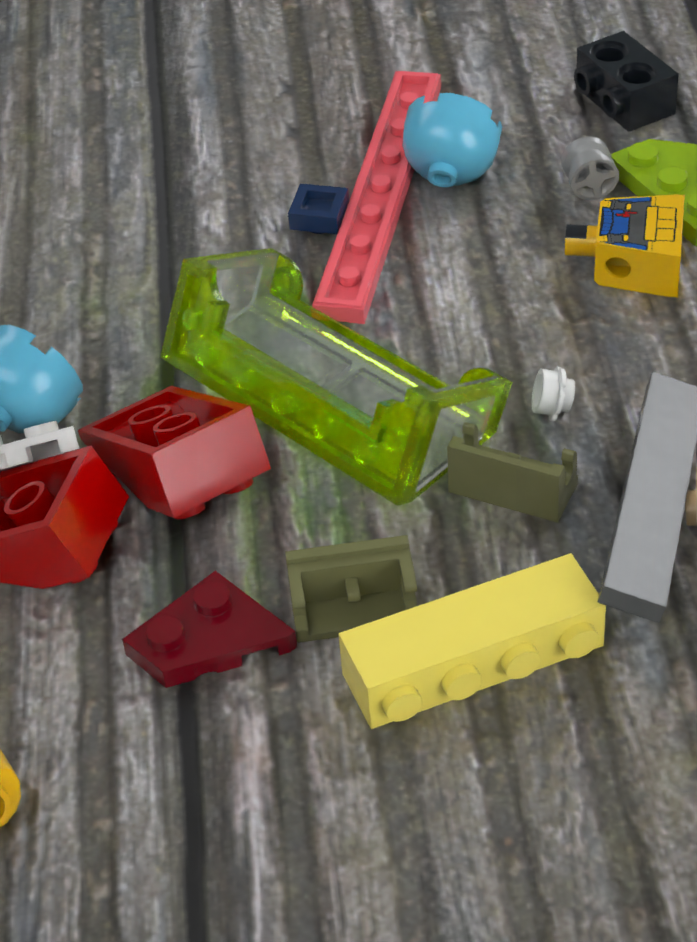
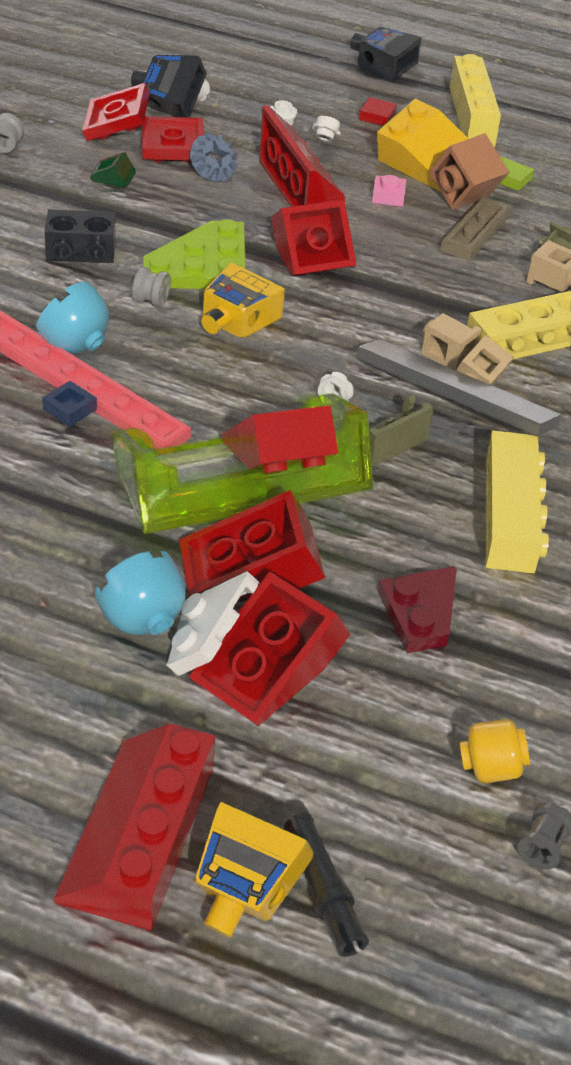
camera: 70 degrees left, 0 degrees up
olive hinge [285,535,418,643] -> none
none -> red slope [221,405,339,475]

